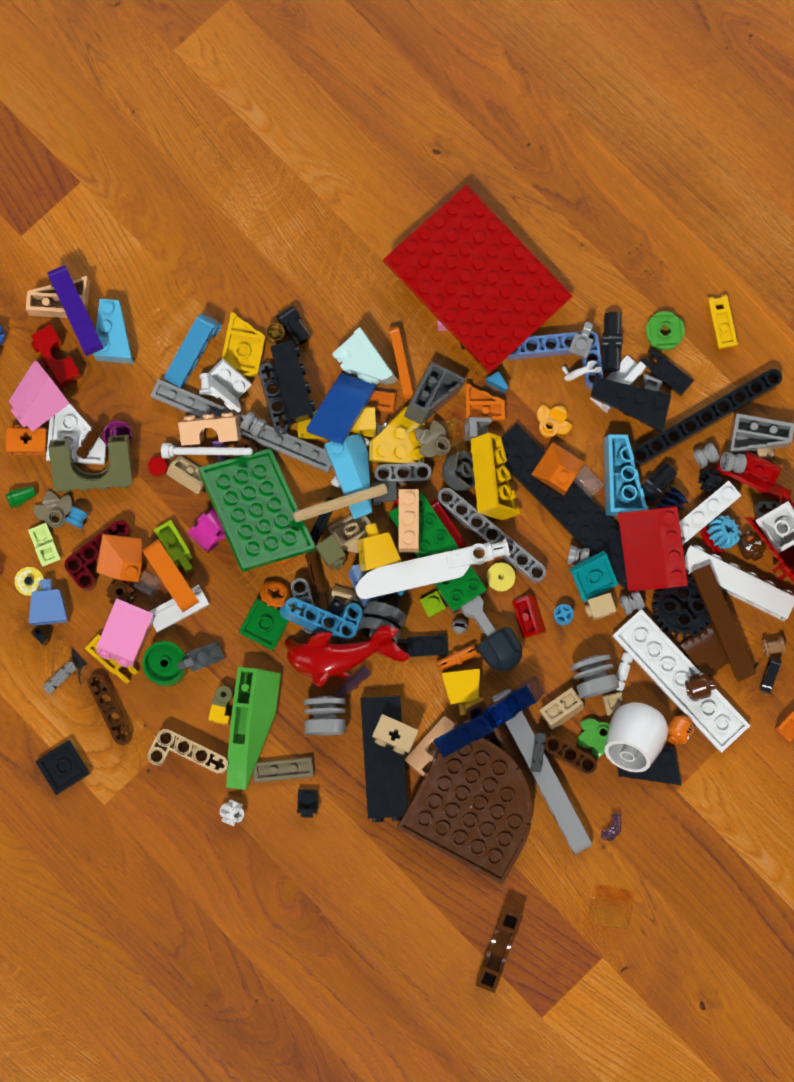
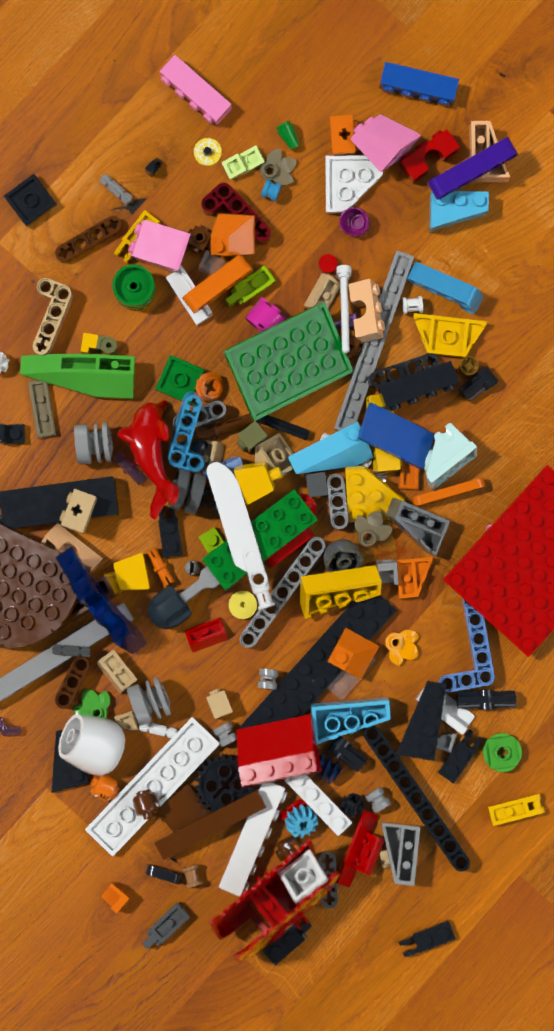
camera: 85 degrees right, 5 degrees up
medium blue torso [29,579,69,626] -> none
olive arch [48,435,134,492] -> none
reddish brown axle [76,422,104,459] -> none
dark grey hinge [177,641,225,672] -> none
white bracket [207,358,252,413] -> none
light grey wheel [240,411,267,438] -> none
tan axle [293,484,388,522] -> none
light nougat arch [399,489,419,552] -> none
dark azure slope [485,372,508,394] -> none
dark azure wheel [554,604,574,626] -> none
white piece [562,361,601,381] -> none
light grey plate [568,322,594,359] -> none
teal plate [569,551,618,602] -> none
light grey wheel [720,452,747,473] -> none

